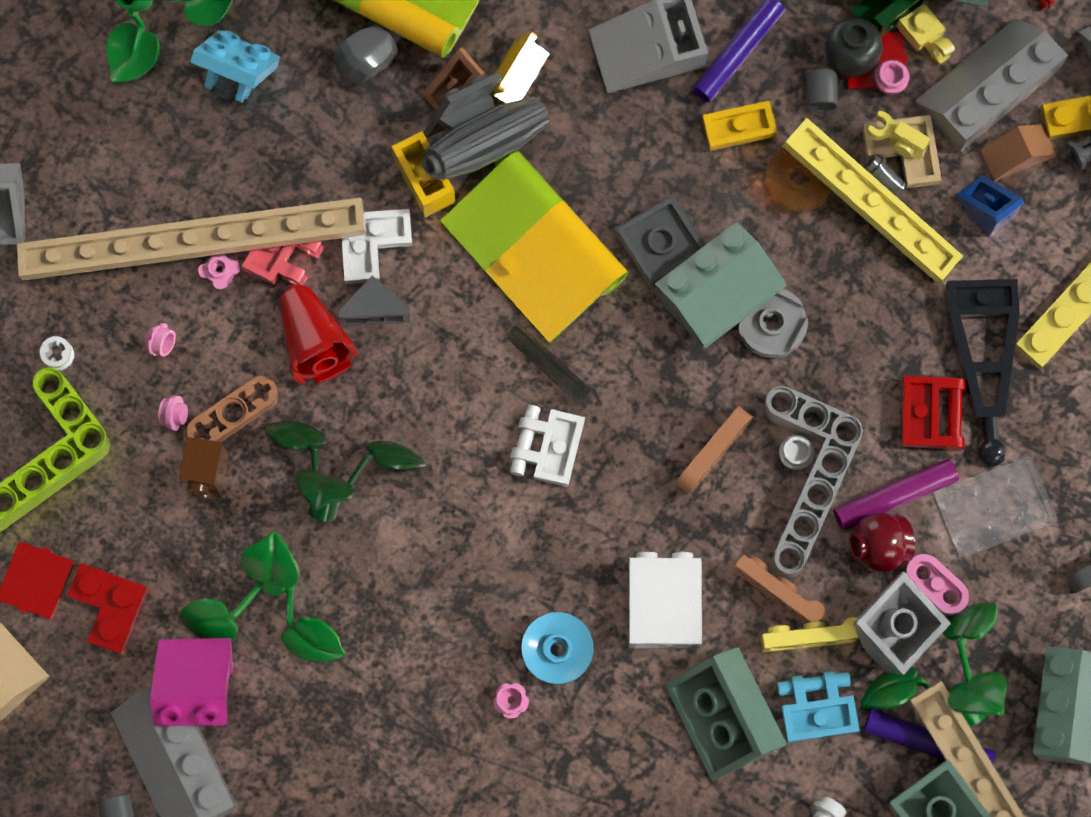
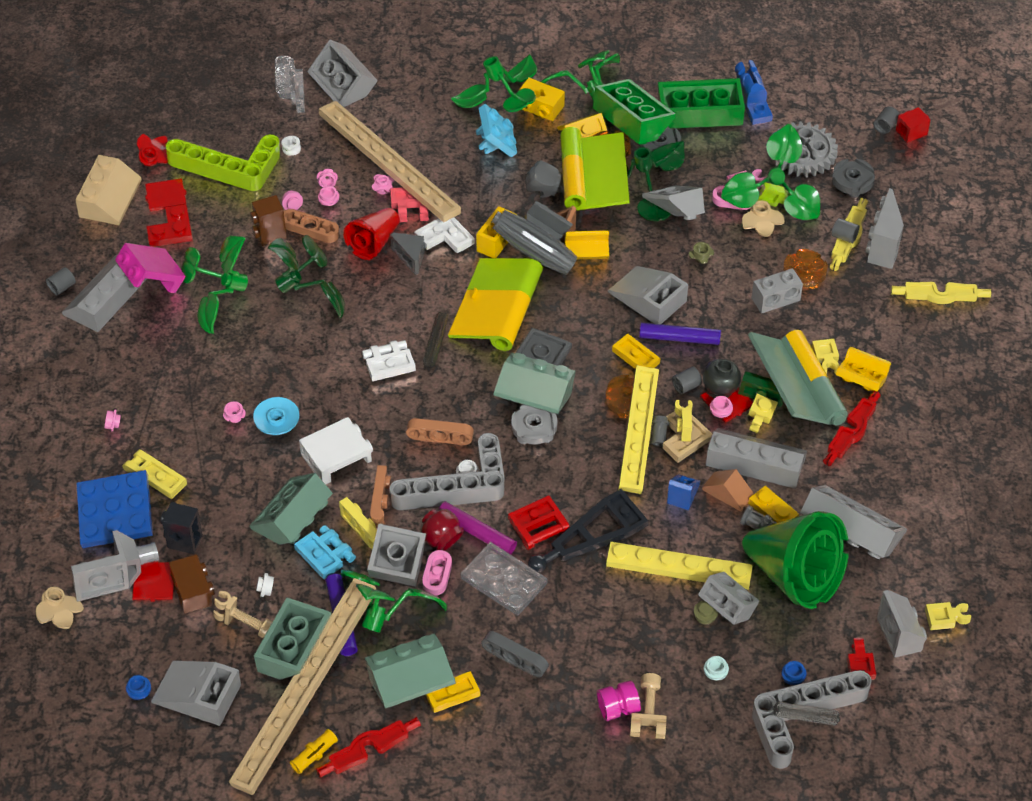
camera: 60 degrees right, 25 degrees down
none -> bright pink plate [318,186,339,206]

